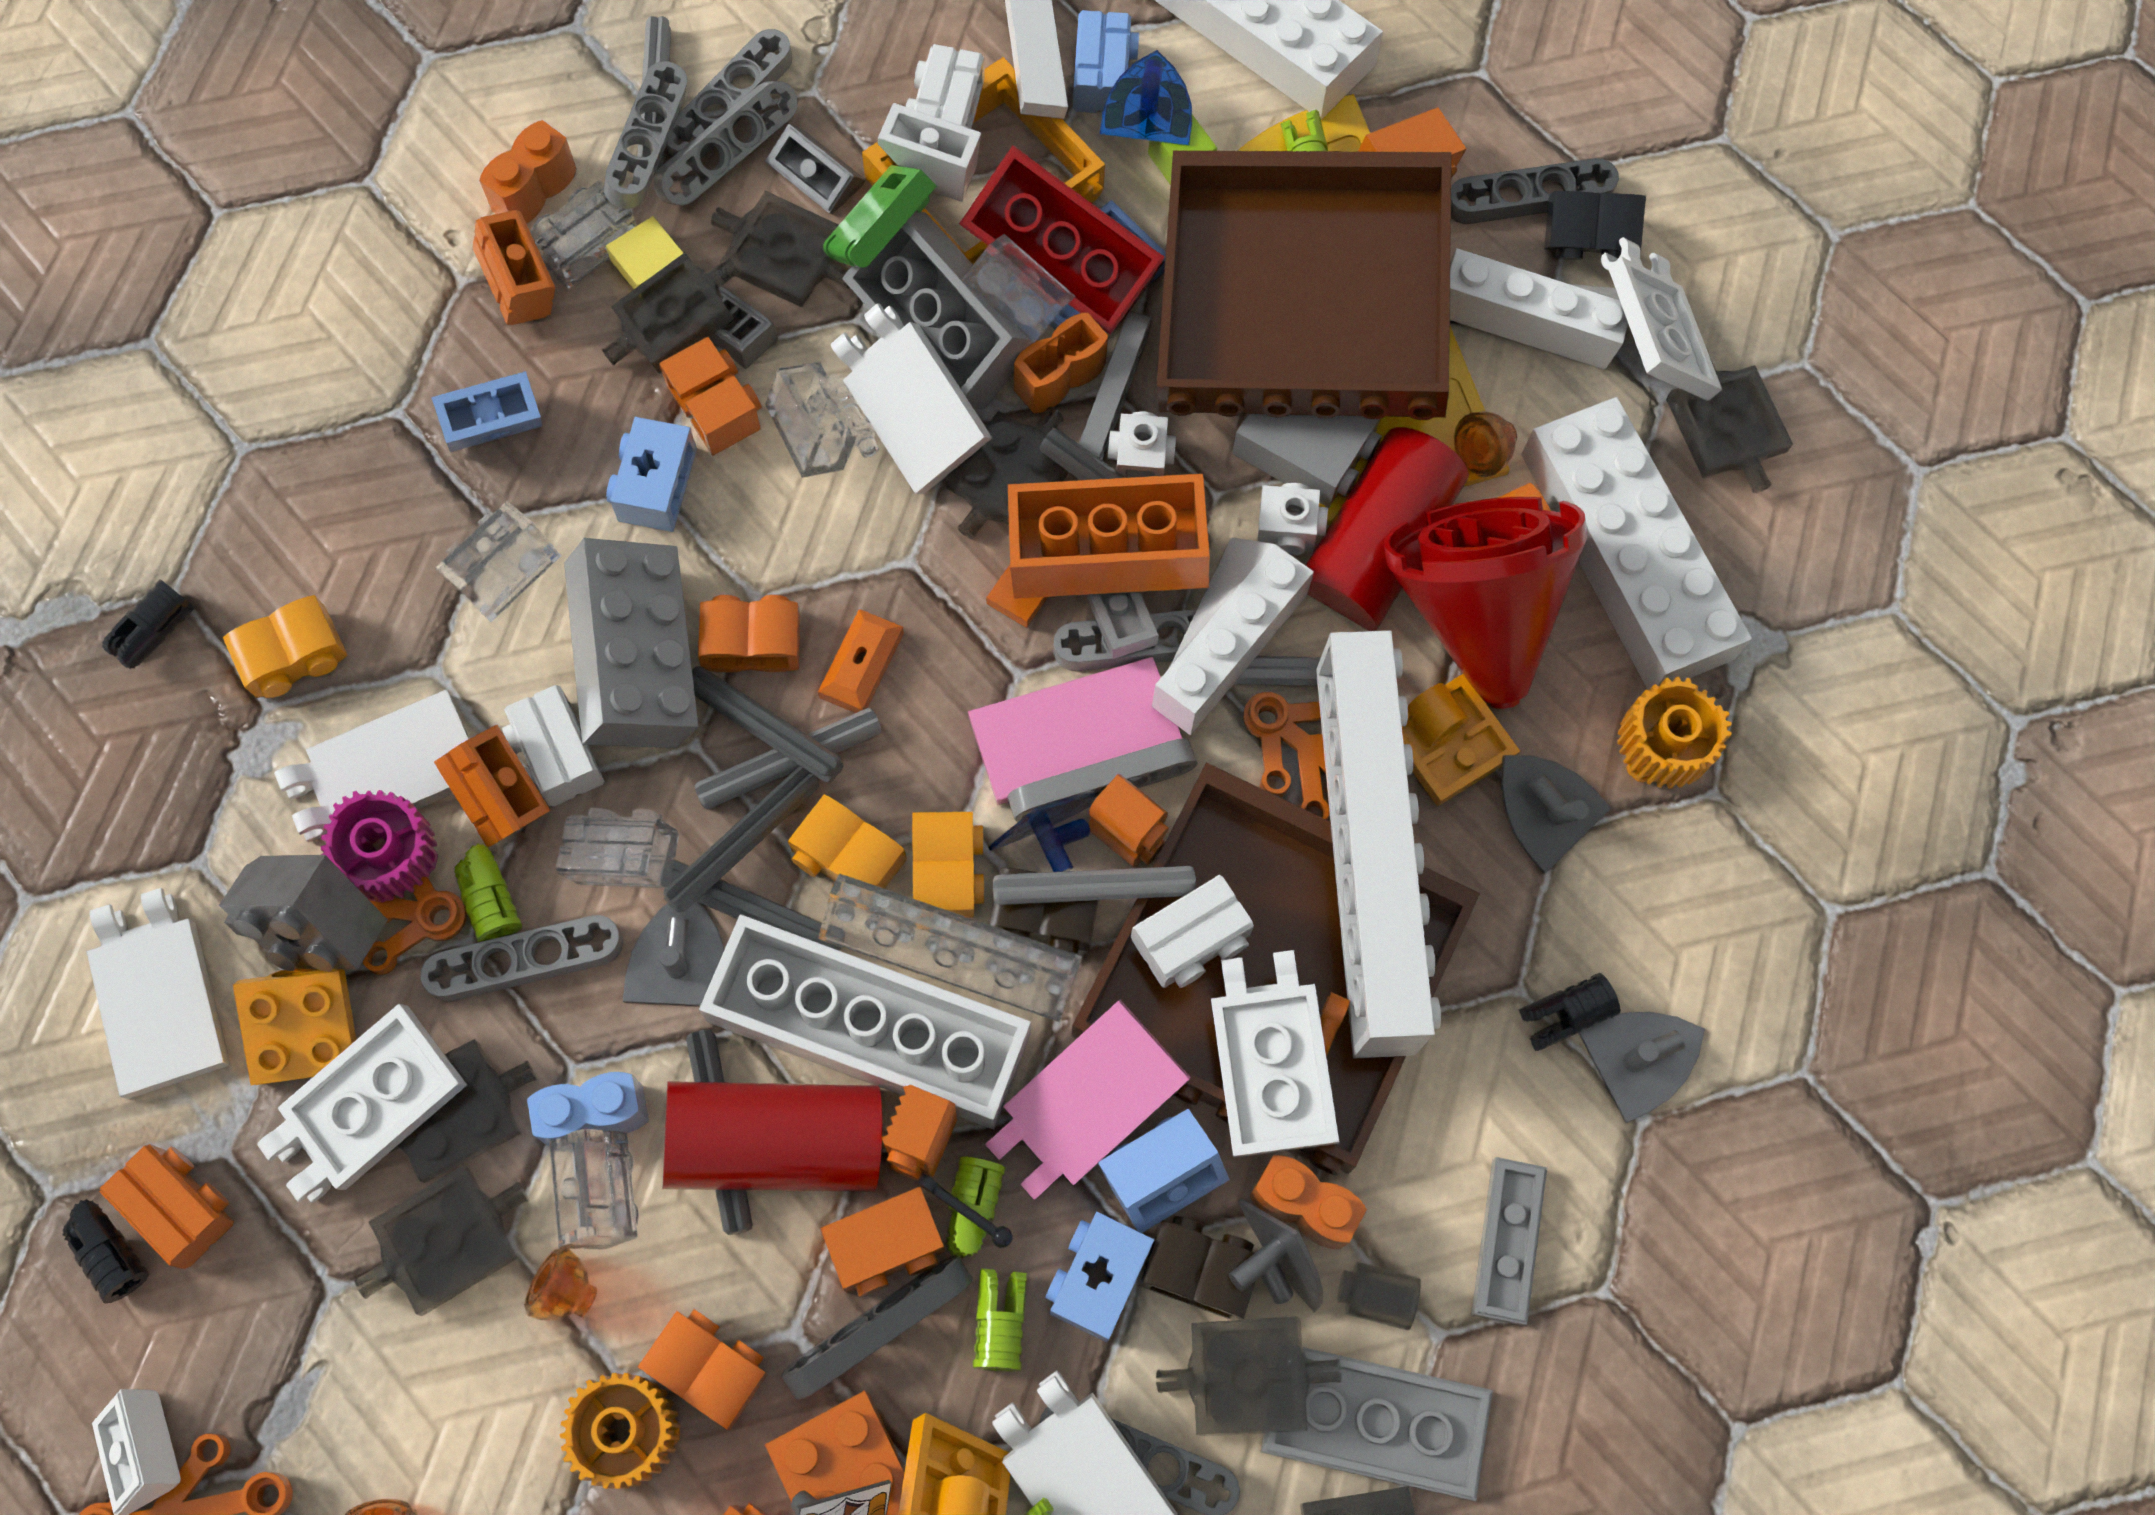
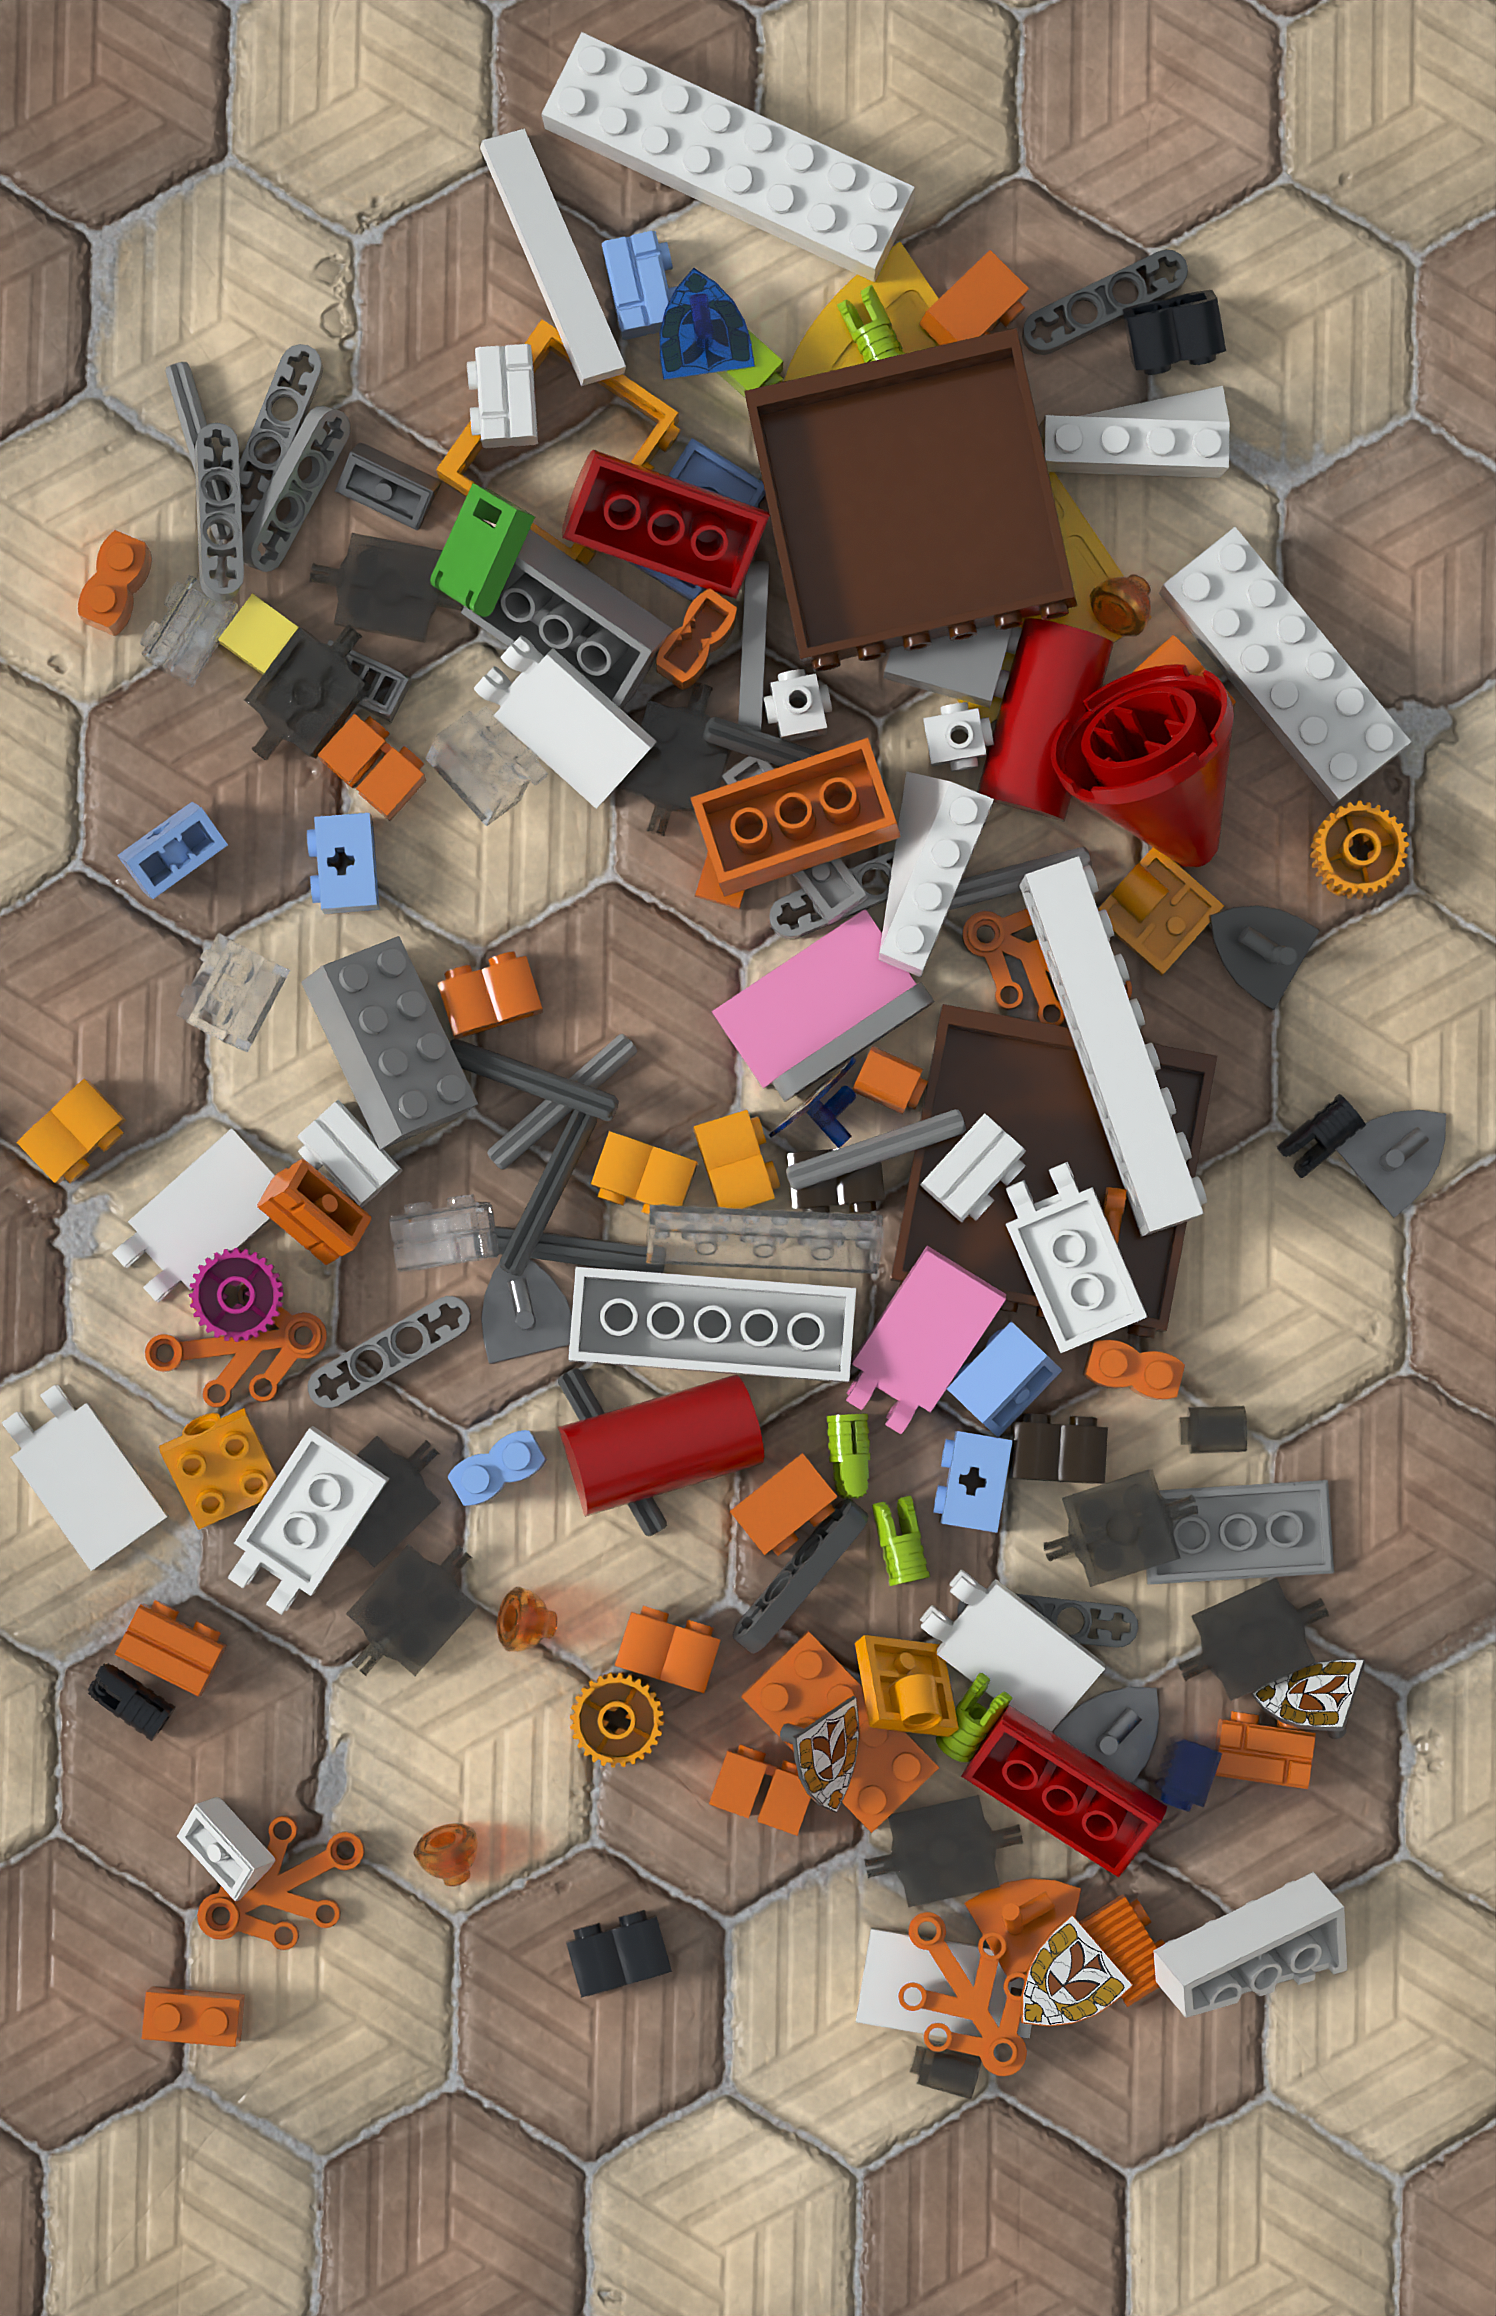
camera: 15 degrees left, 15 degrees up
flat silver hinge [219,855,388,972] -> none
lime hinge [454,843,522,943] -> none
orange brick [473,210,556,325] -> none
clear brick [549,1129,639,1249] -> none
orange piece [818,609,904,713] -> none
white slope [878,103,981,202] -> none
orange brick [882,1085,958,1180] -> none
black hinge [916,1173,1013,1248] -> none
clear brick [962,234,1076,343] -> none
flat silver shield [1228,1199,1323,1313] -> none
light grey tile [1471,1157,1547,1326] -> none
white tile [1601,237,1722,401] -> none
clear smoke plate [1666,348,1793,493] -> none

